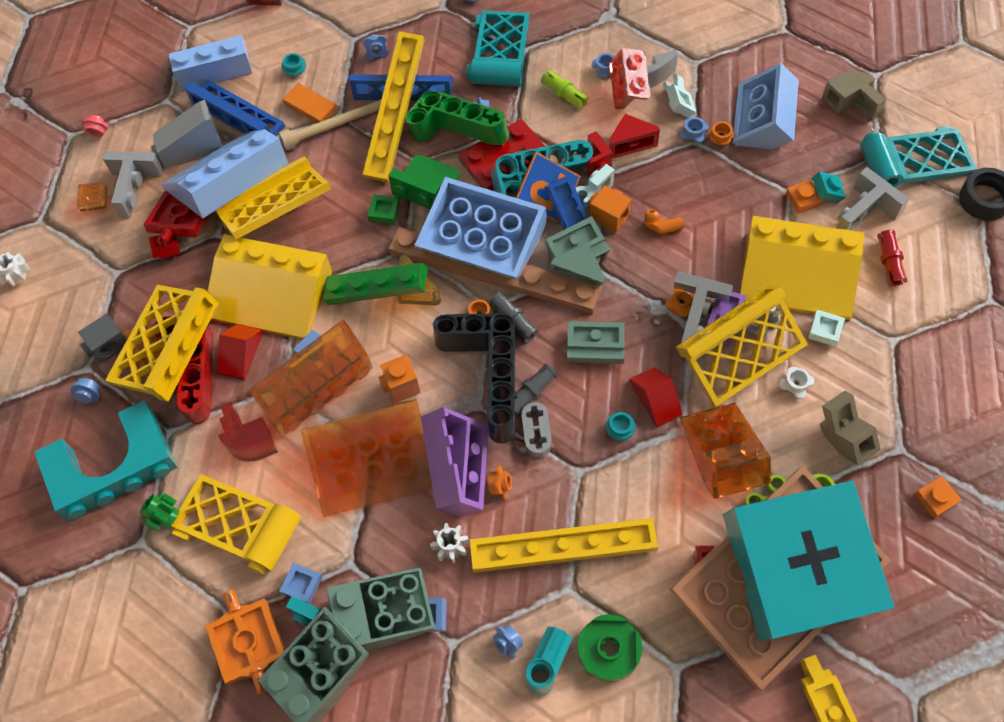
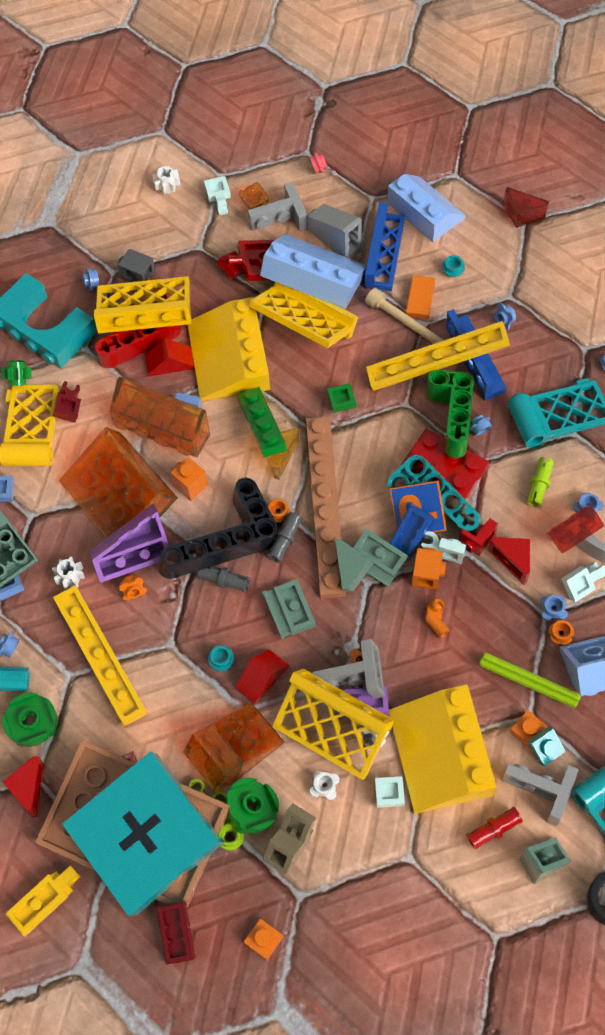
camera: 65 degrees right, 0 degrees up
clear red brick [218,402,278,462] -> none
green bracket [388,154,460,210] -> none
light blue slope [415,177,547,280] -> none
light grey beam [522,402,551,458] -> none
none -> red slope [3,756,44,817]
none -> dark red plate [52,381,81,423]
none -> dark red plate [156,900,196,965]
none -> light aqua plate [204,176,231,215]
none -> green plate [223,778,279,834]
none -> lime axle [479,653,581,708]
none -> sand green slope [519,837,572,884]

